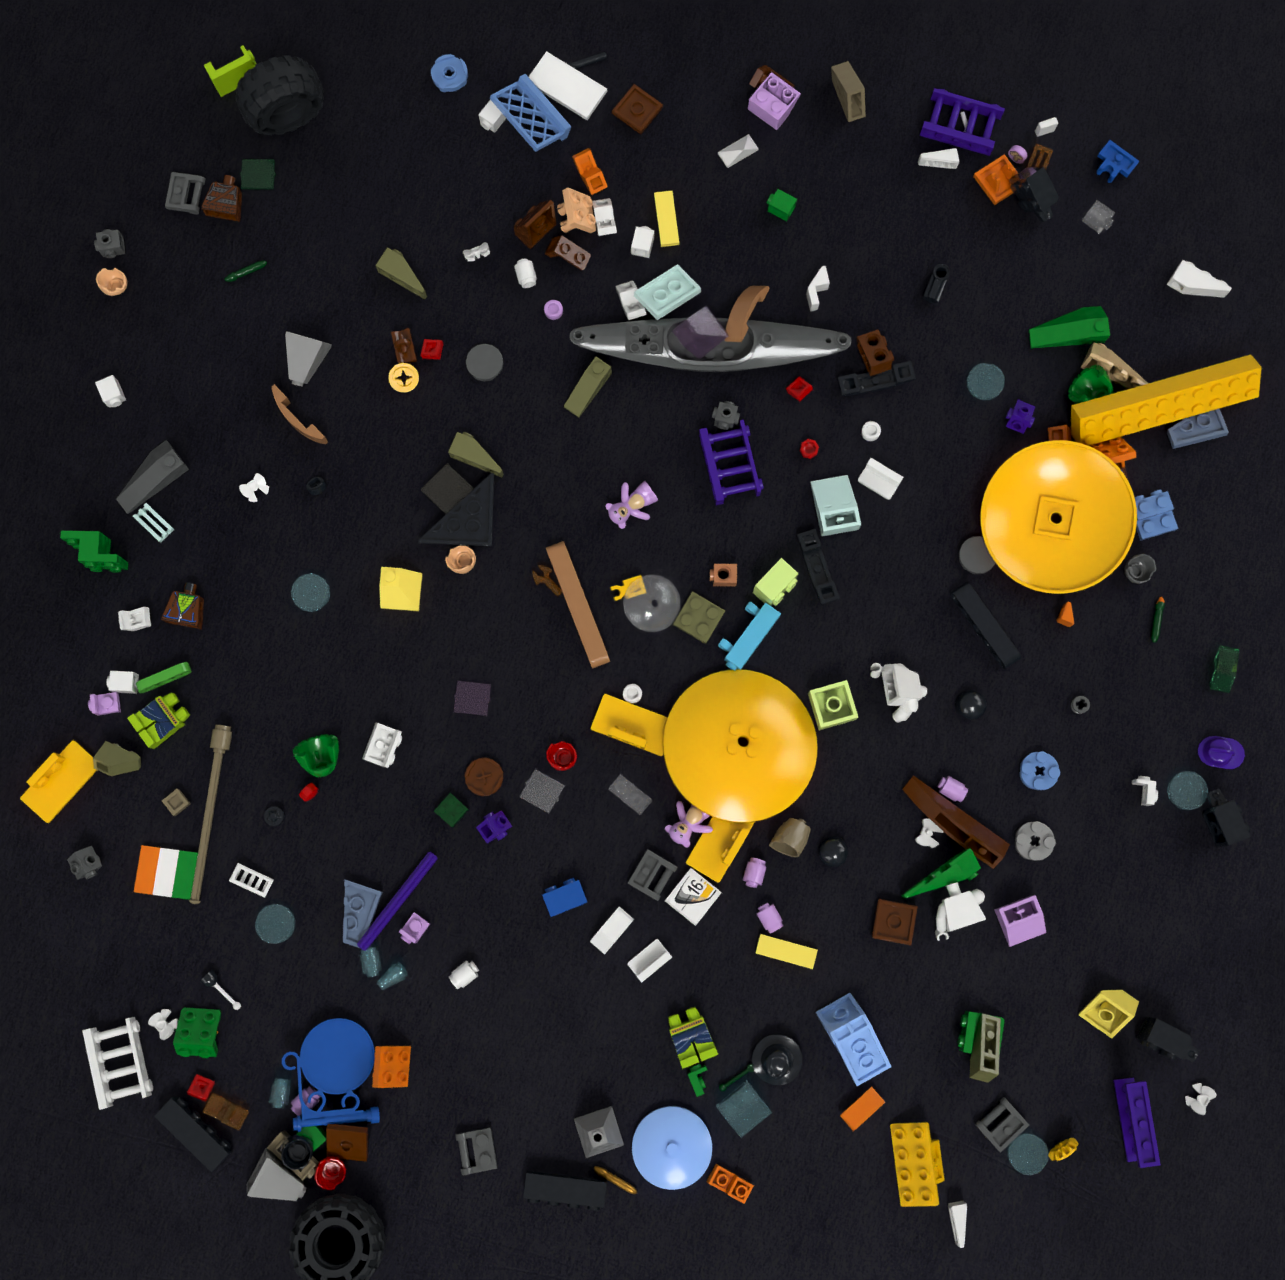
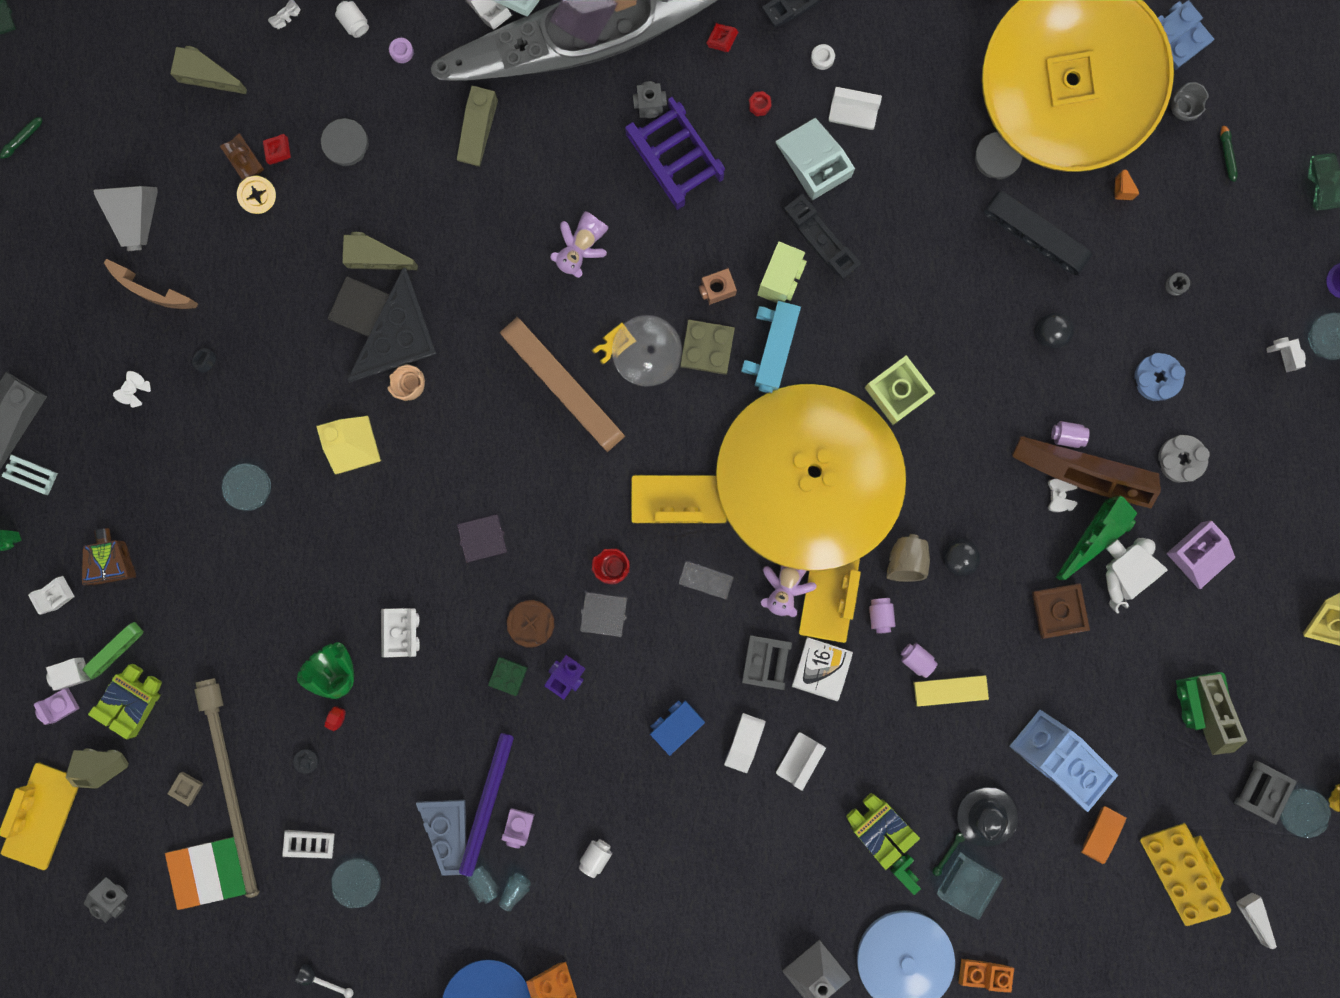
camera: 20 degrees left, 5 degrees up
clear orange bar [533,565,562,596] -> none
white tile [623,684,642,704] -> none
white torso [870,663,927,722] -> none

